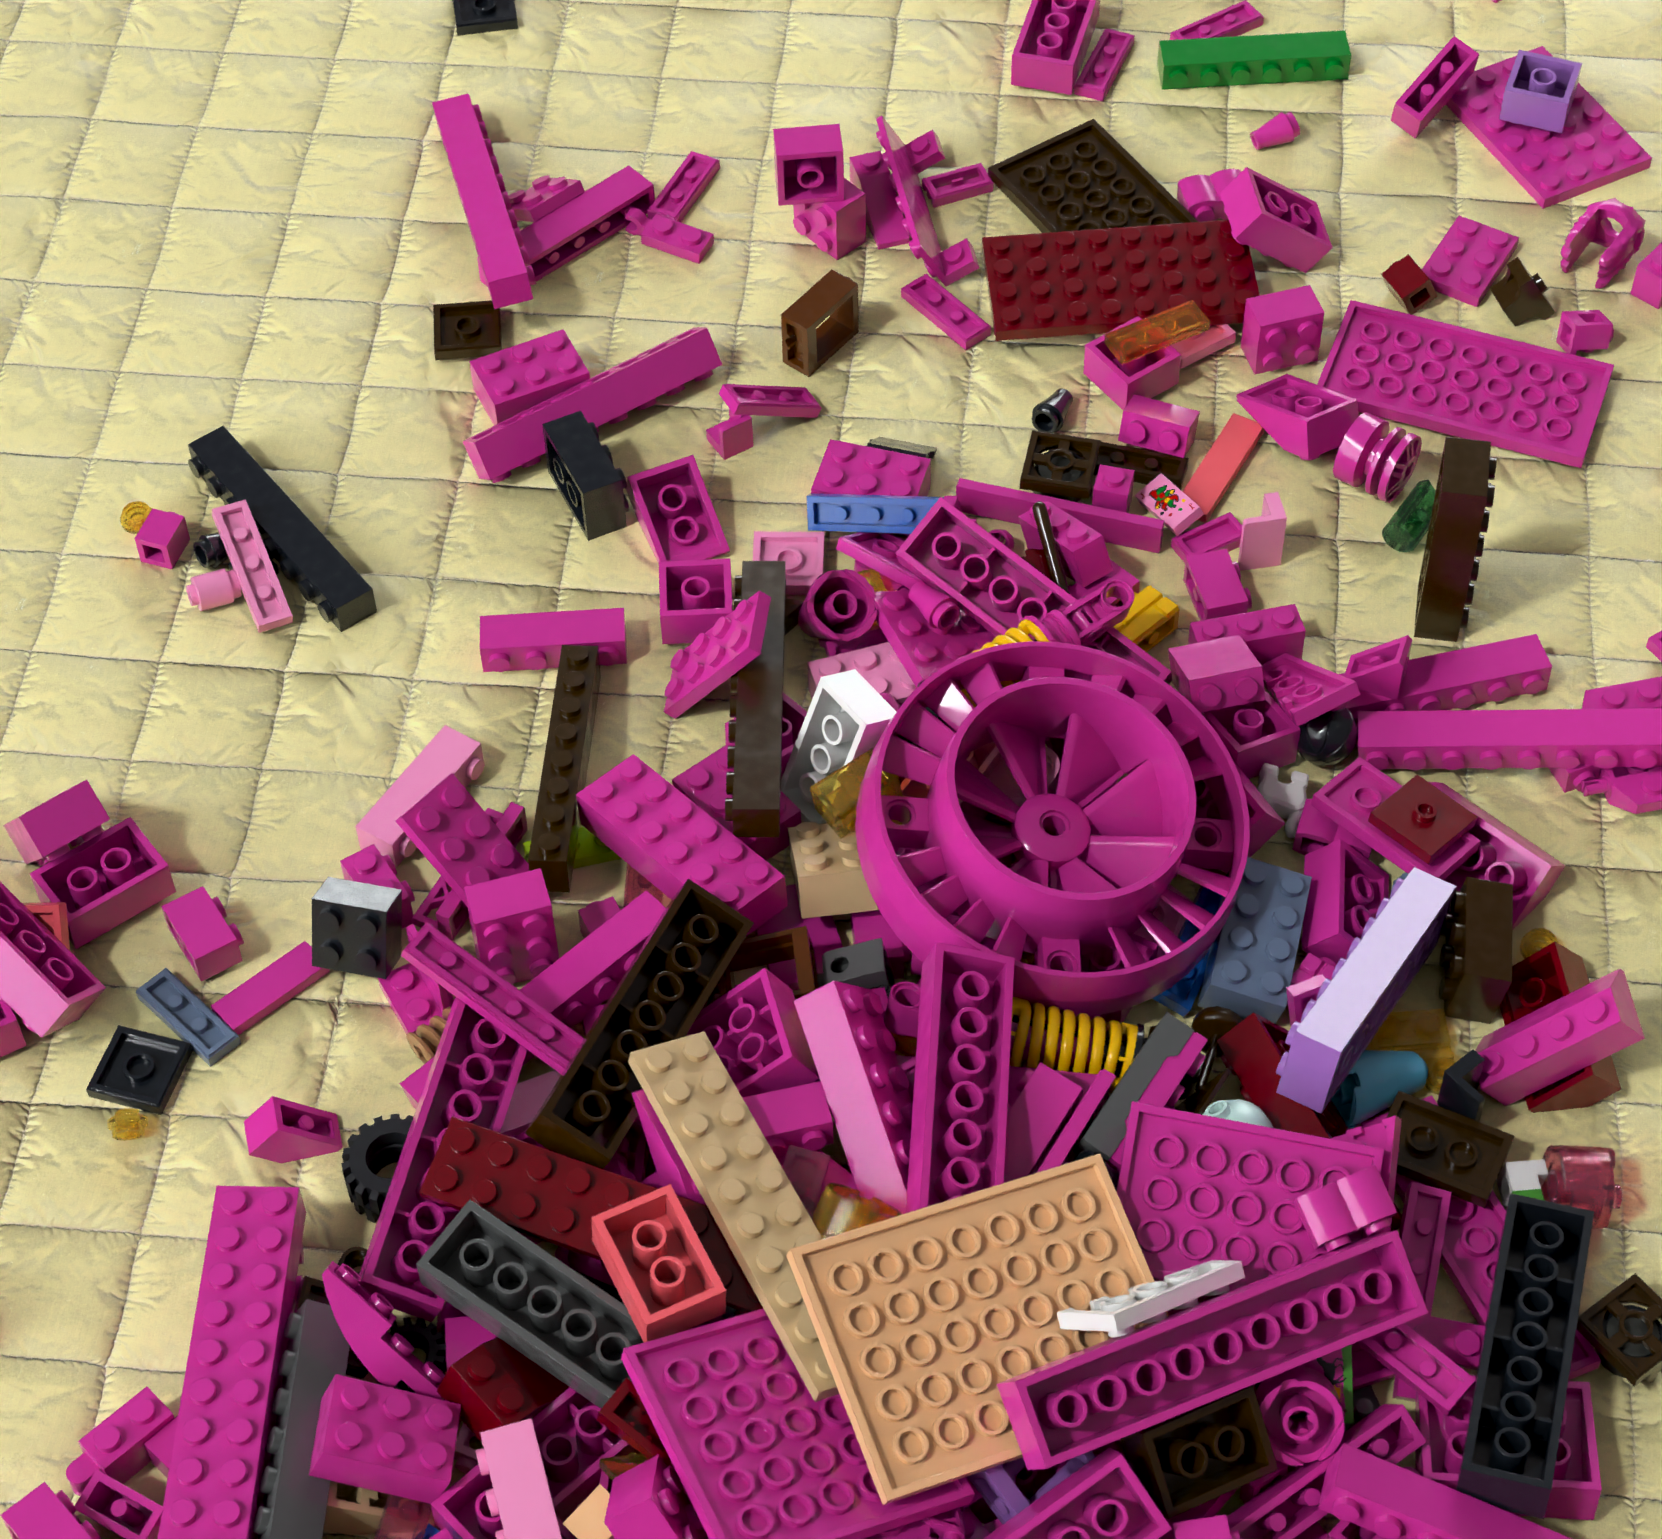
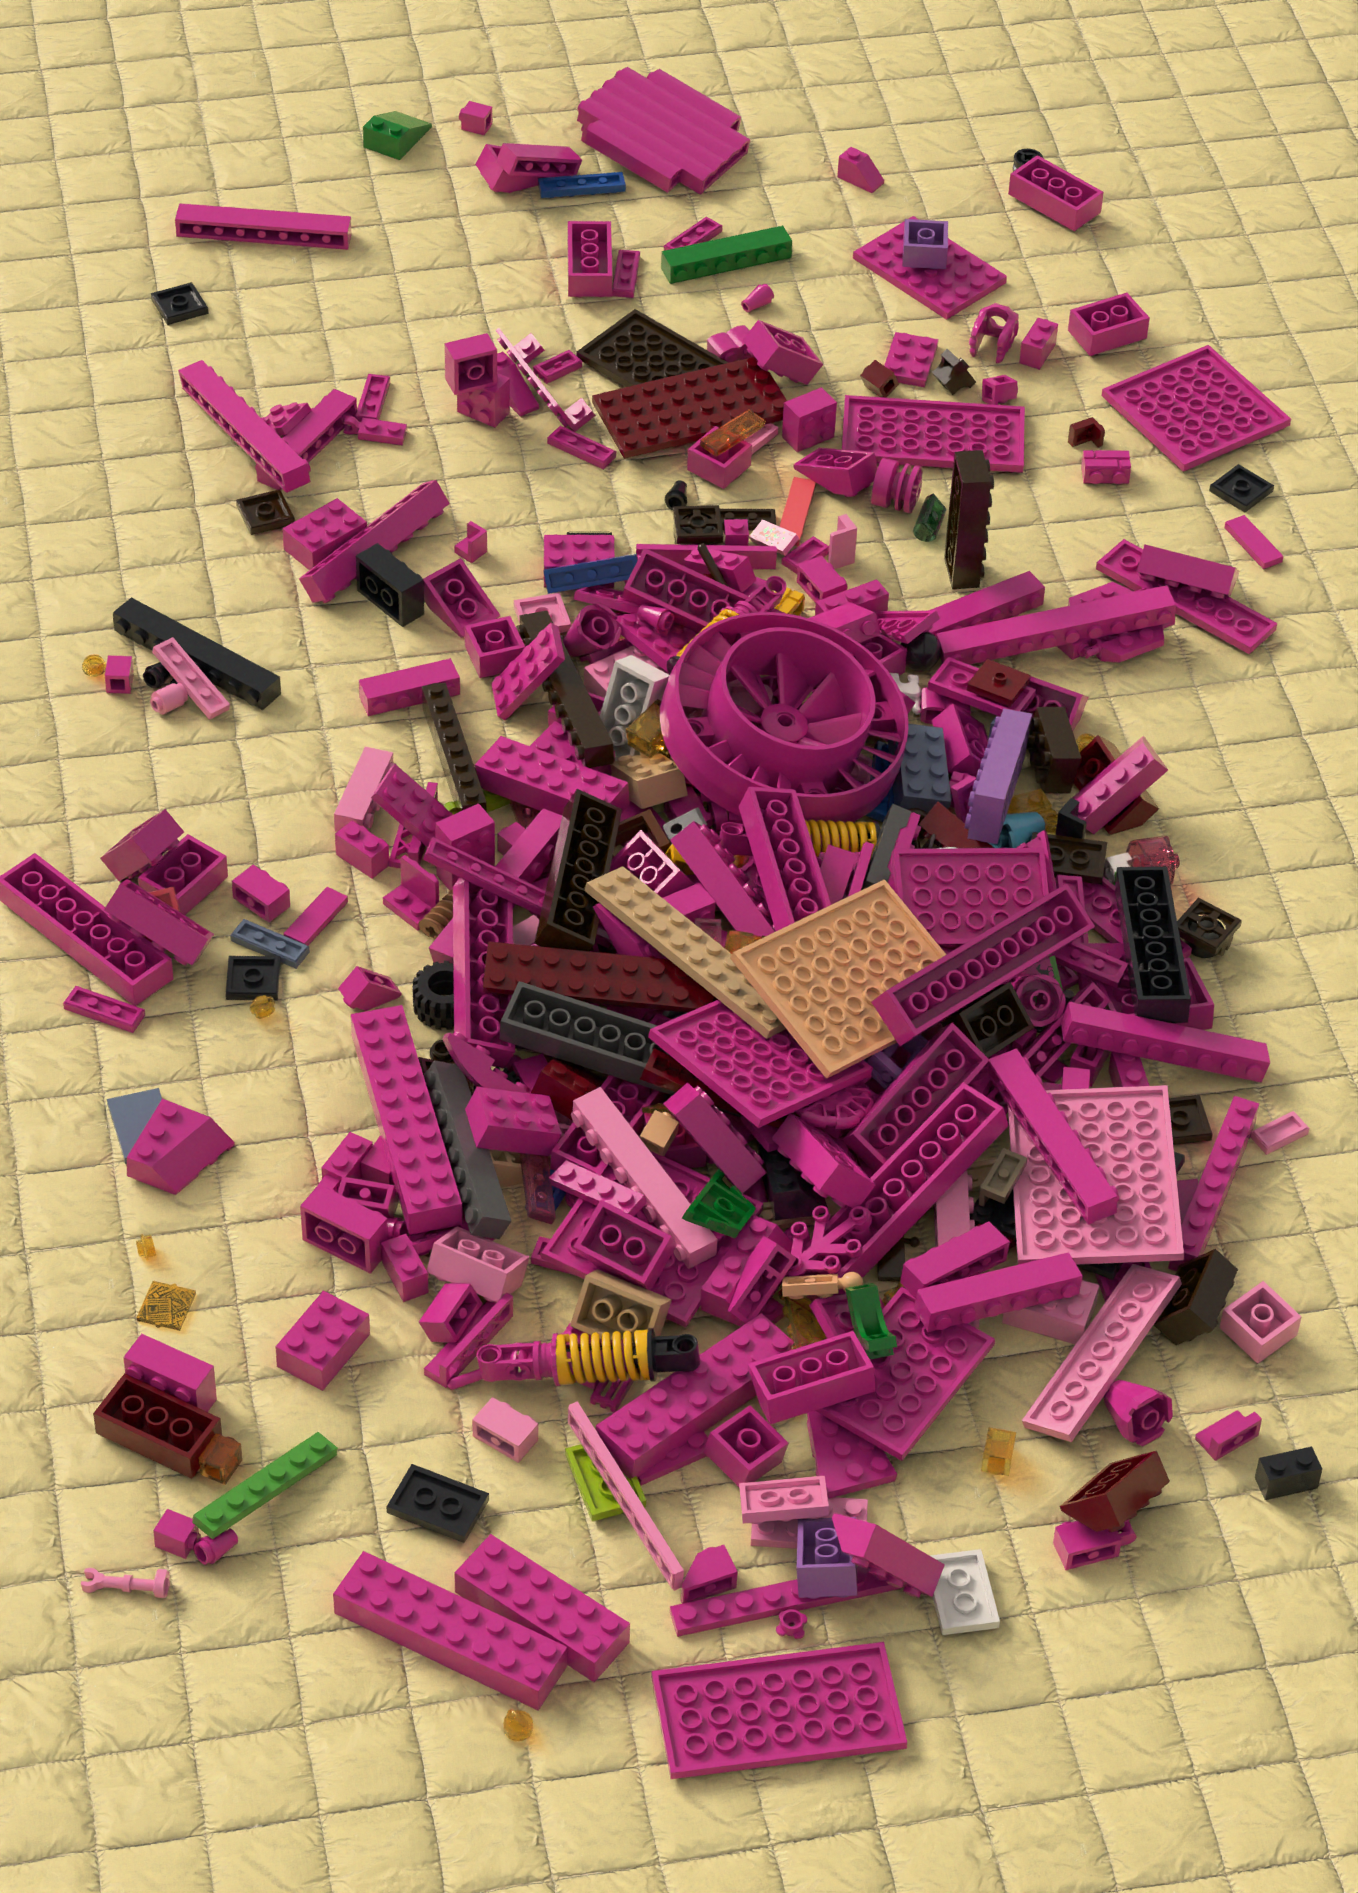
camera: 20 degrees left, 5 degrees down
black brick [312,877,402,979] -> none
coral brick [592,1184,726,1342] -> none
dark pink tile [719,384,822,418] -> none
reddish brown window [781,270,859,377] -> none
white wing [1057,1260,1245,1337] -> none
dark pink brick [1118,394,1200,458] -> none
dark pink brick [1293,1165,1397,1252] -> none
dark pink slope [1344,635,1412,700] -> none
dark pink brick [1390,36,1479,139] -> none

